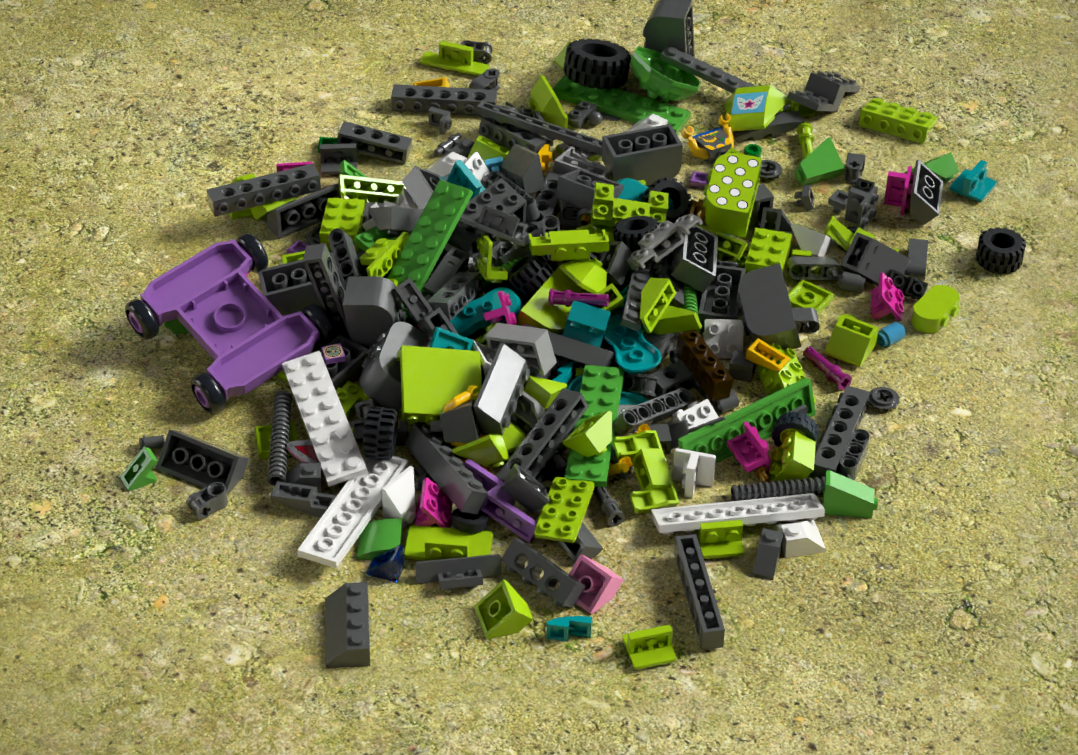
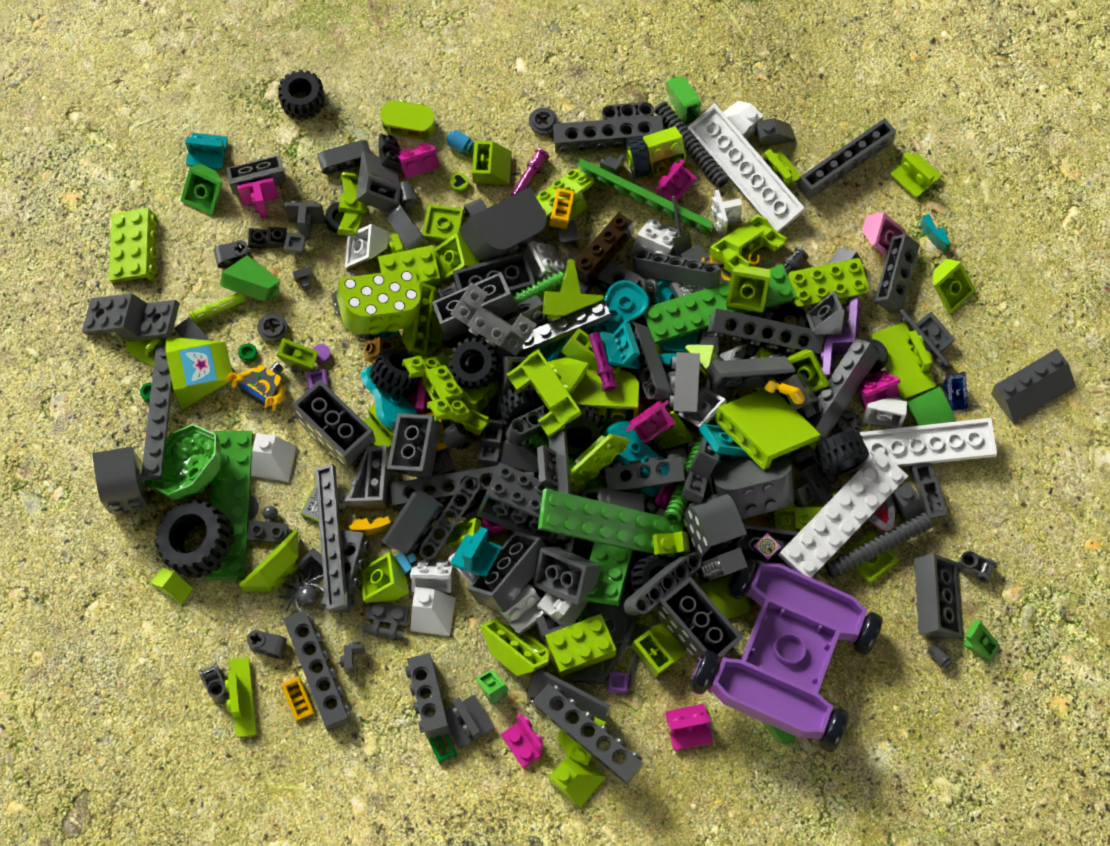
camera: 115 degrees left, 25 degrees up
lime bracket [360,232,409,277] -> none

